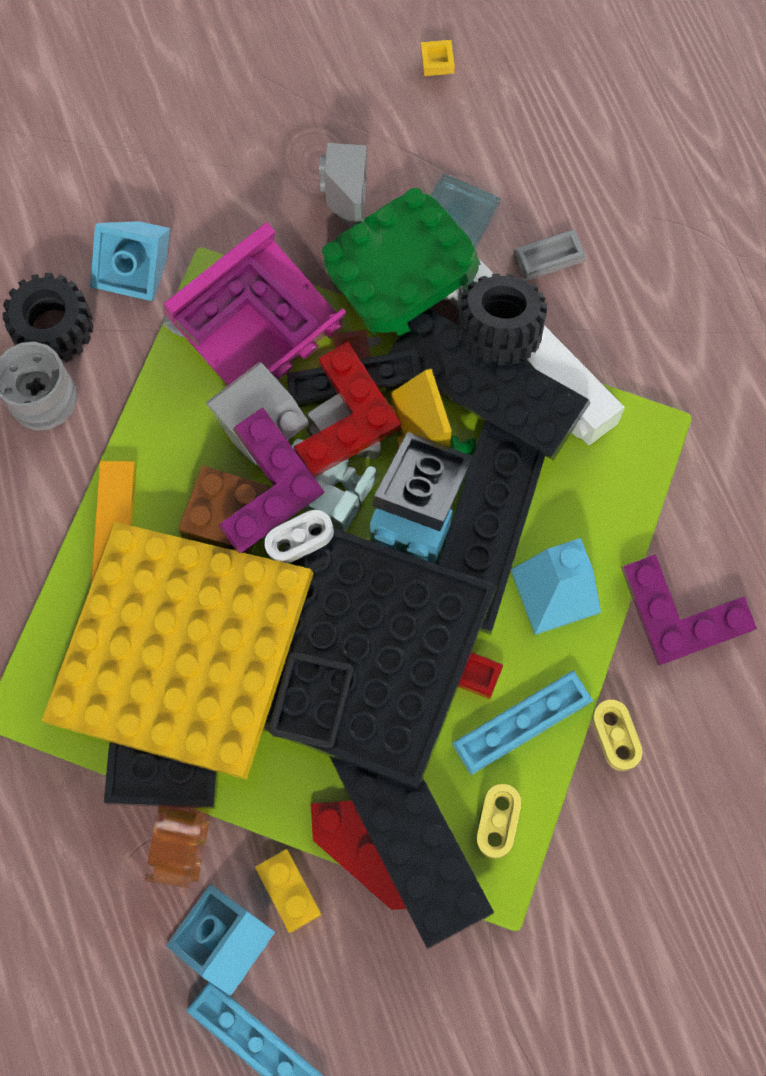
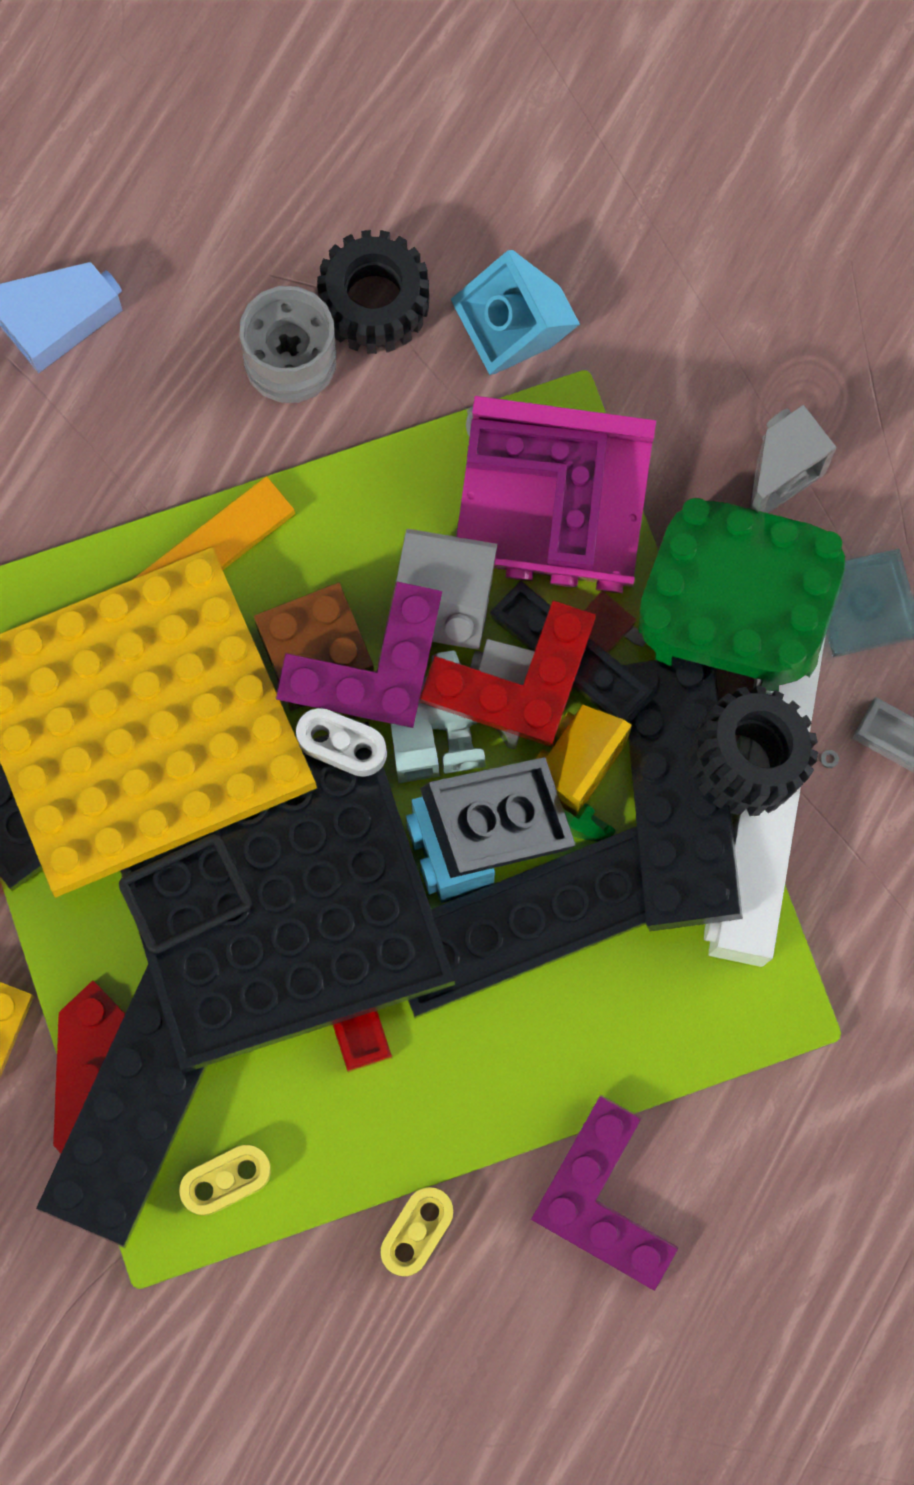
camera: 50 degrees right, 5 degrees up
medium azure tile [452,670,593,775] -> none
medium azure slope [511,538,601,635] -> none

